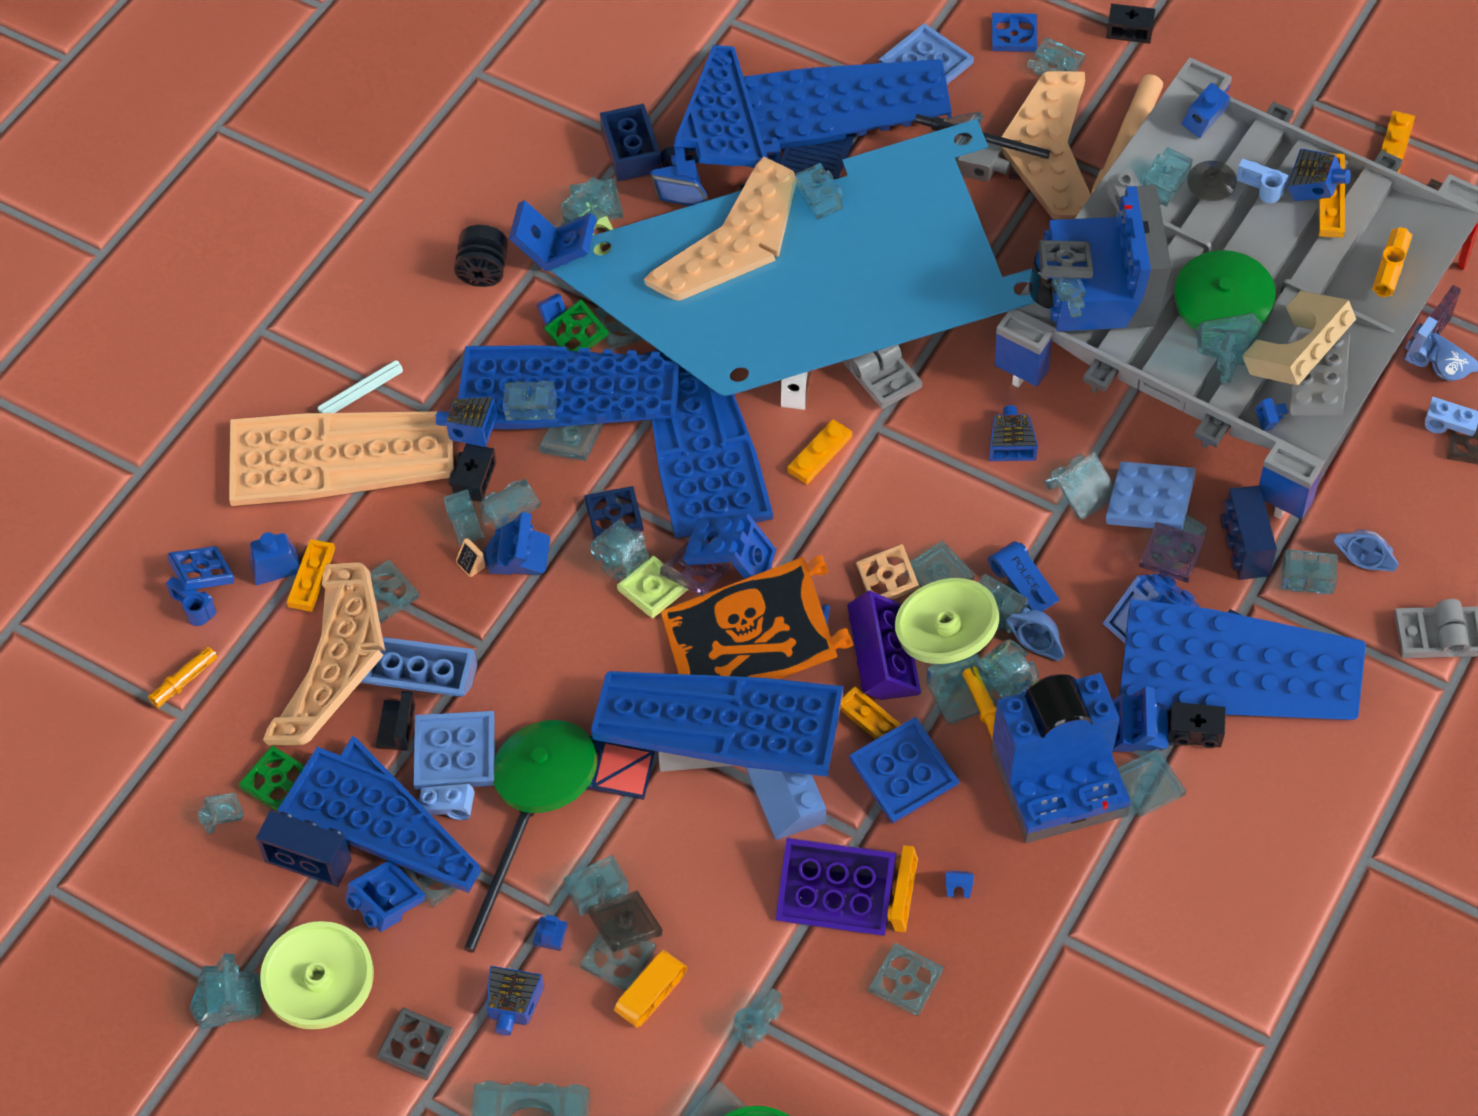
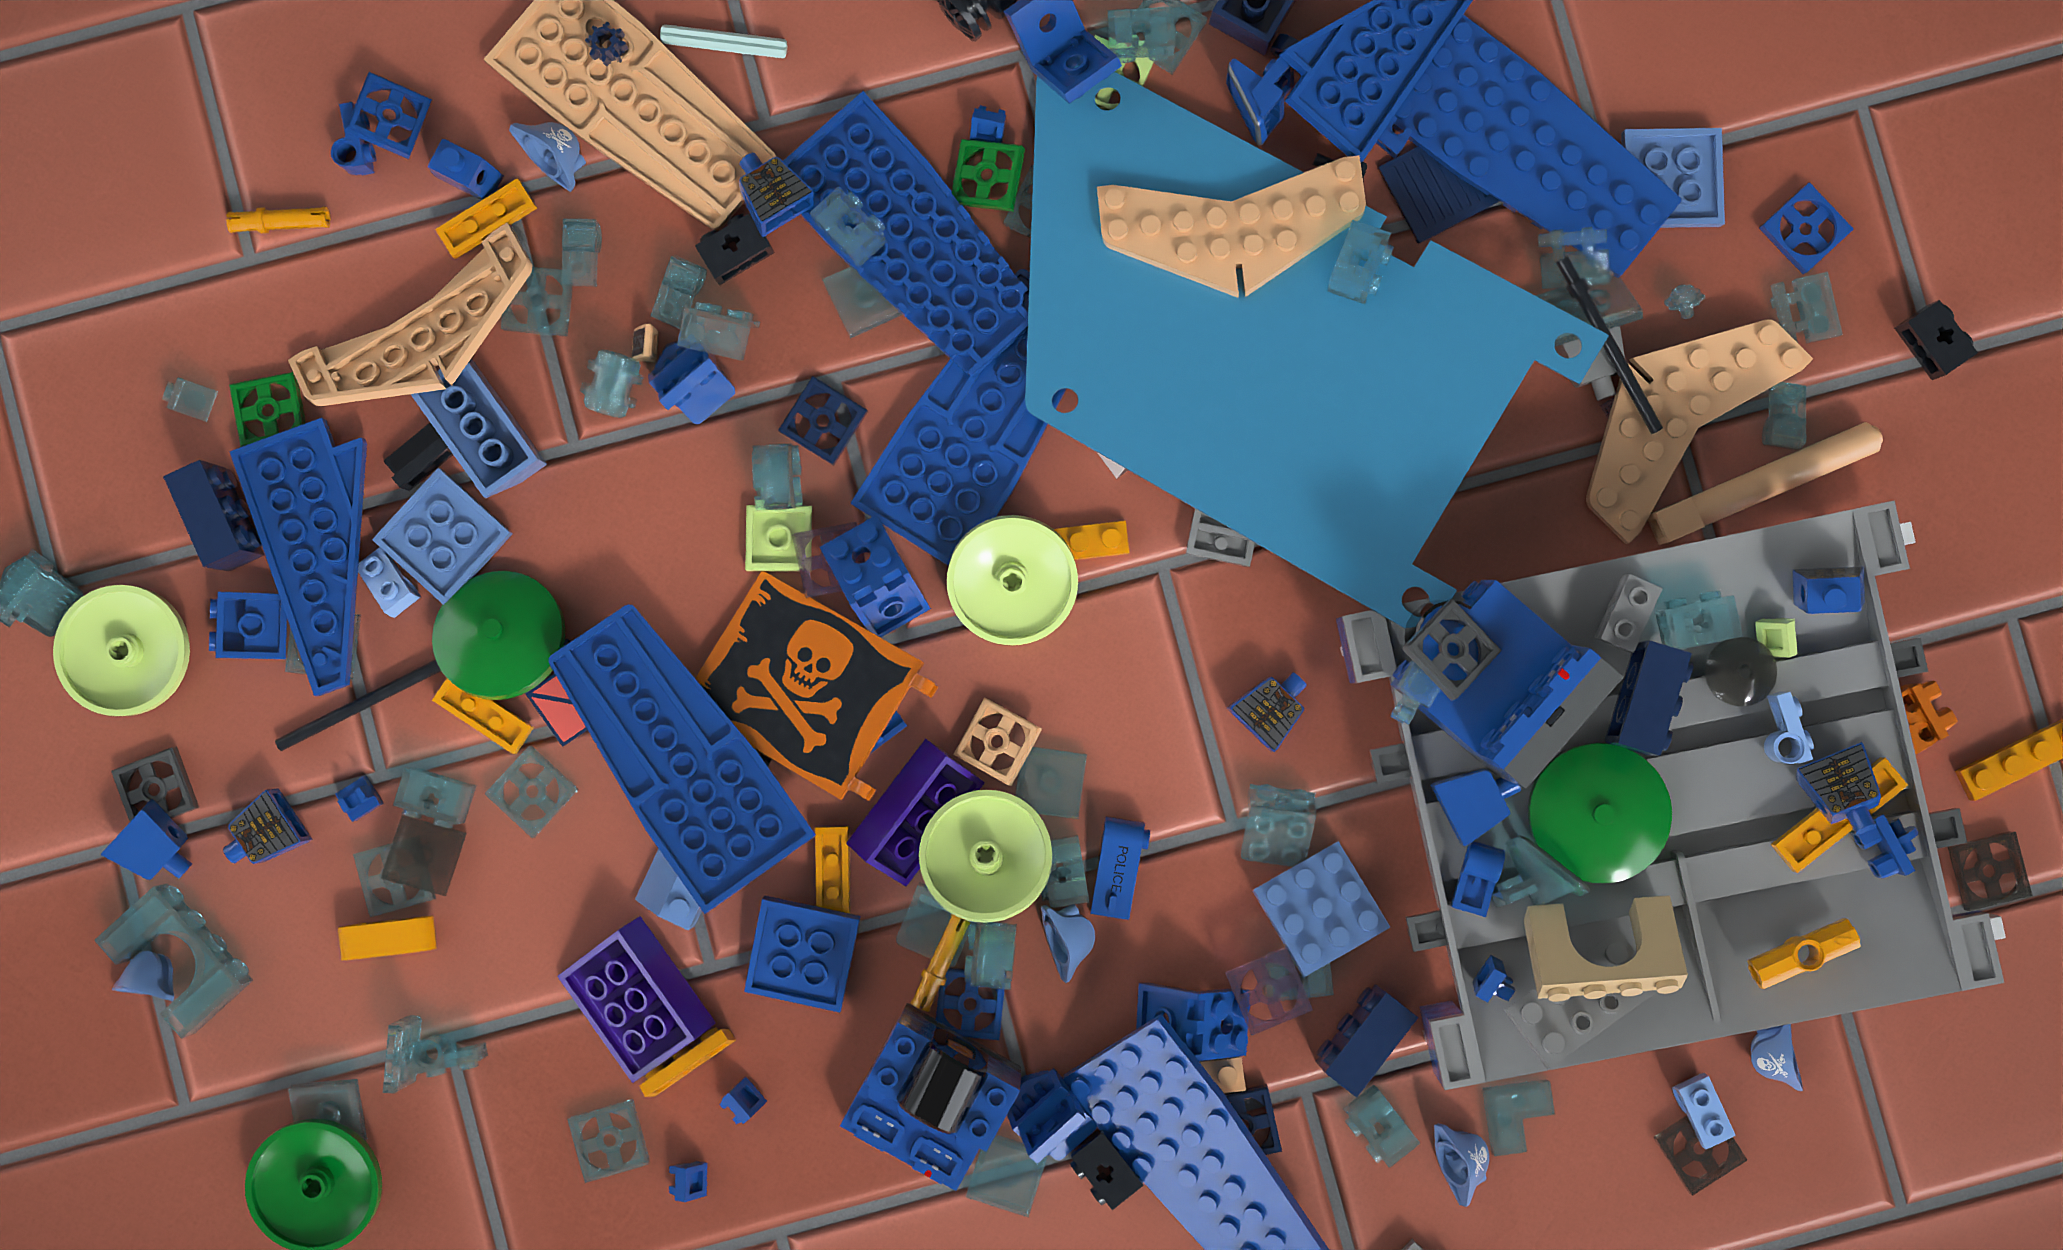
camera: 45 degrees right, 30 degrees up
none -> blue torso [101,799,192,880]
none -> clear light blue piece [383,1015,422,1094]
none -> light orange plate [432,678,534,754]
none -> clear light blue piece [485,746,579,838]
none -> medium blue hat [509,122,586,192]
none -> clear light blue plate [561,219,602,287]
none -> clear light blue piece [579,349,644,418]
none -> dark blue gear [585,22,629,67]
none -> blue tile [669,1161,707,1202]
none -> yellowish green dish [947,515,1078,645]
none -> blue torso [1430,768,1522,846]
none -> blue plate [1451,841,1505,917]
none -> clear light blue plate [1482,1079,1555,1156]
none -> clear light blue plate [1538,227,1611,289]
none -> dark blue brick [1604,640,1694,756]
none -> clear light blue plant [1664,284,1705,319]
none -> yellowish green tile [1755,618,1797,658]
none -> clear light blue plate [1762,382,1806,450]
none -> blue hips [1851,813,1919,879]

